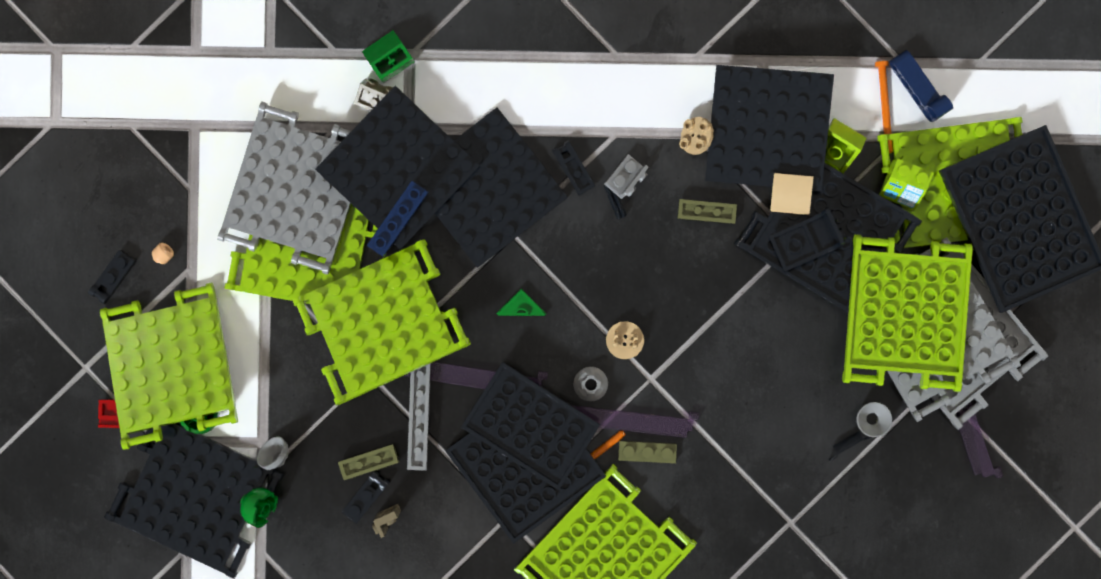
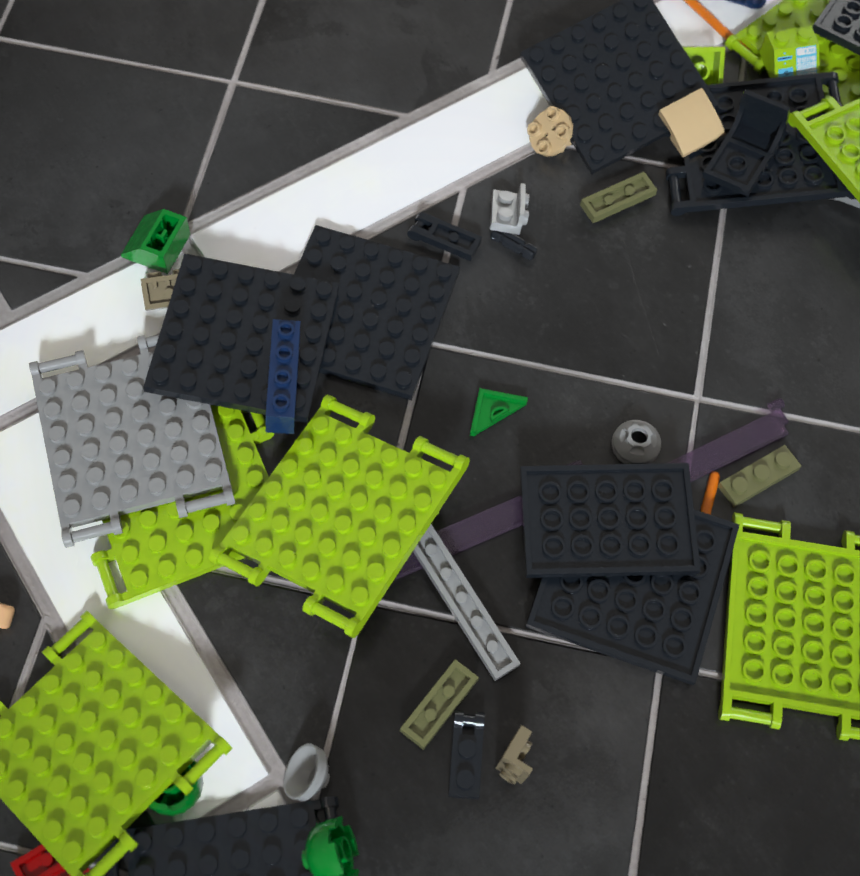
camera: 40 degrees left, 25 degrees down
tan plate [606,321,644,359] -> none

